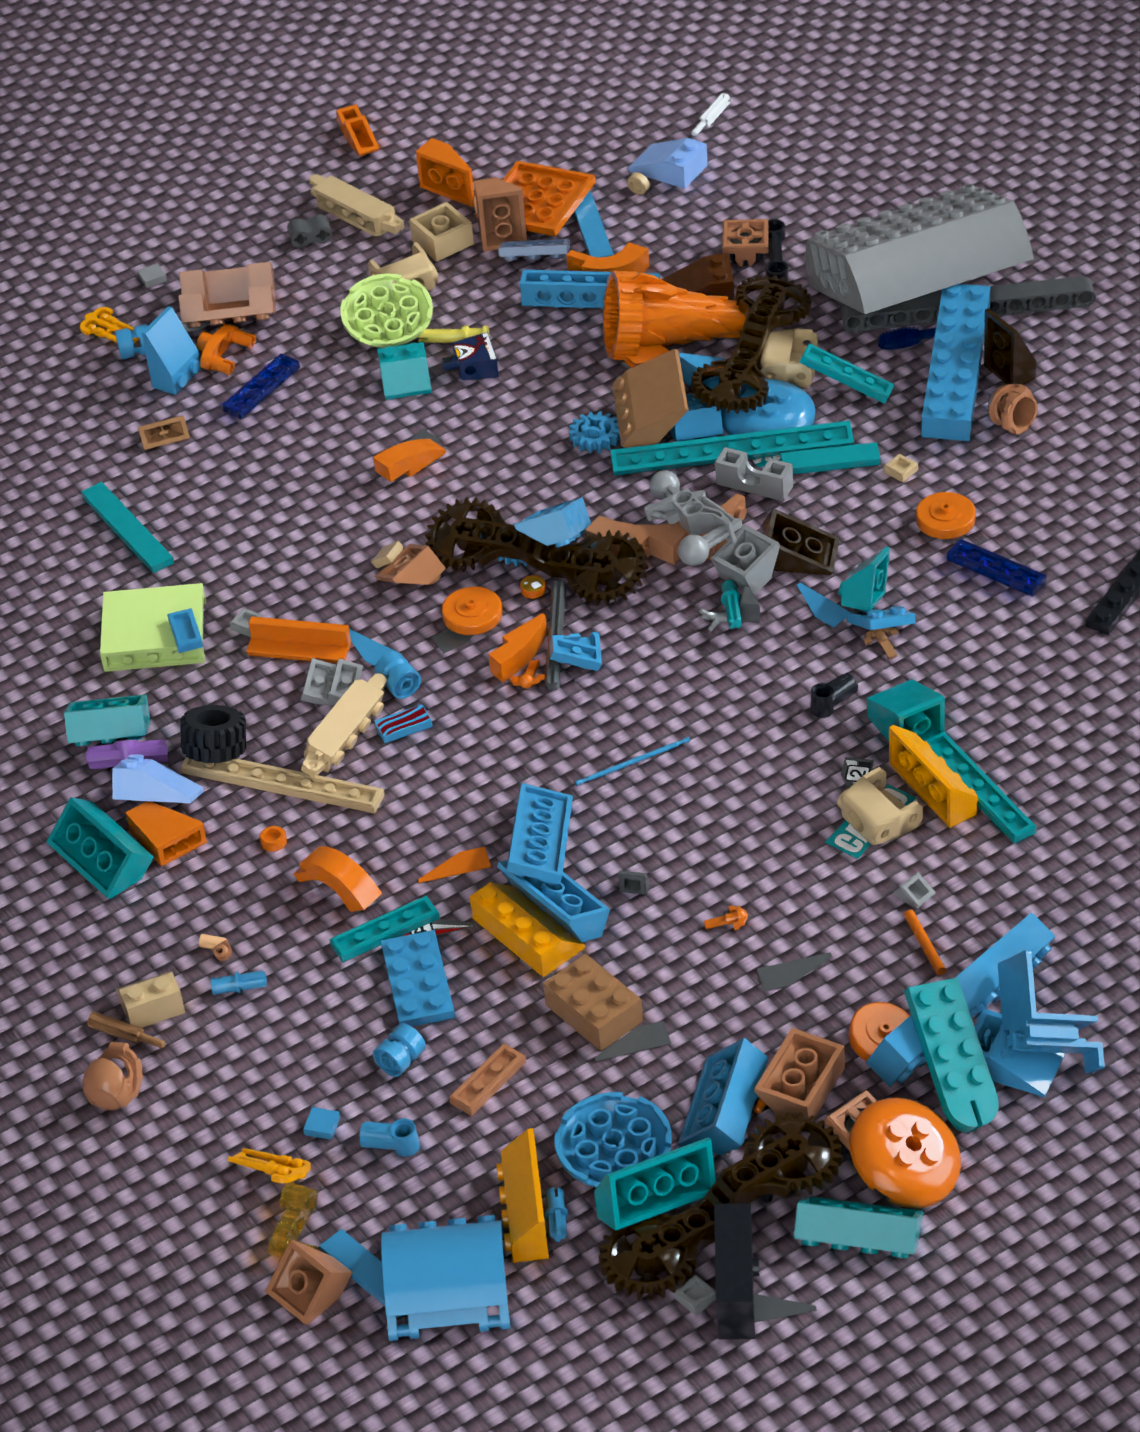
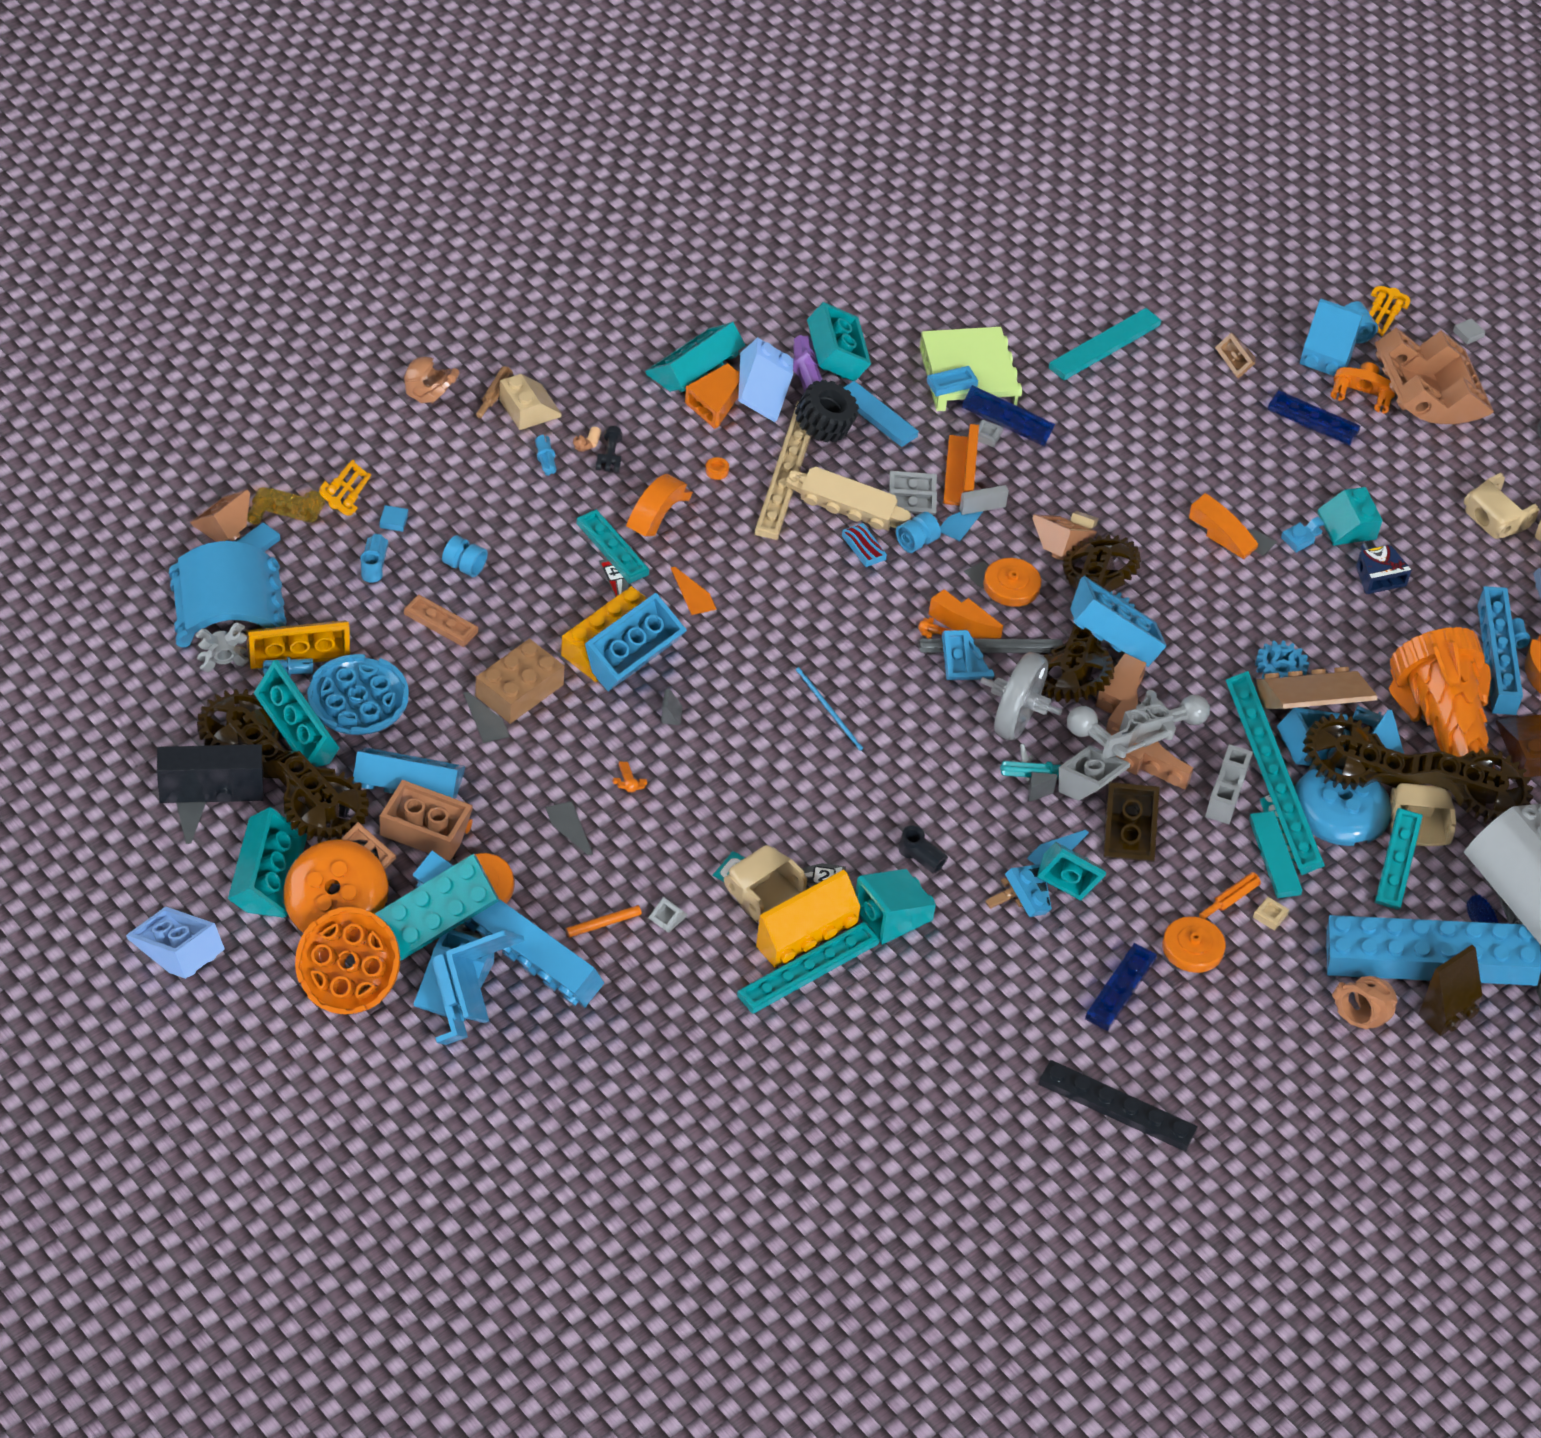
camera: 75 degrees right, 5 degrees up
yellowish green brick [340,274,433,348] -> none
dark azure plate [381,930,455,1027] -> none
light yellow pin [418,326,490,343] -> none
dark azure plate [506,783,573,885] -> none
tile [520,575,546,599] -> none
none -> light blue slope [126,907,225,979]
none -> light grey pin [195,623,249,673]
none -> orange brick [295,907,400,1015]
none -> black hinge [596,426,623,473]
none -> dark azure tile [843,381,919,447]
none -> light grey tile [959,485,1009,515]
none -> clear blue plate [962,385,1055,447]
none -> wheel [980,652,1062,741]
none -> orange axle [1199,872,1261,919]
none -> dark azure plate [1281,517,1324,552]

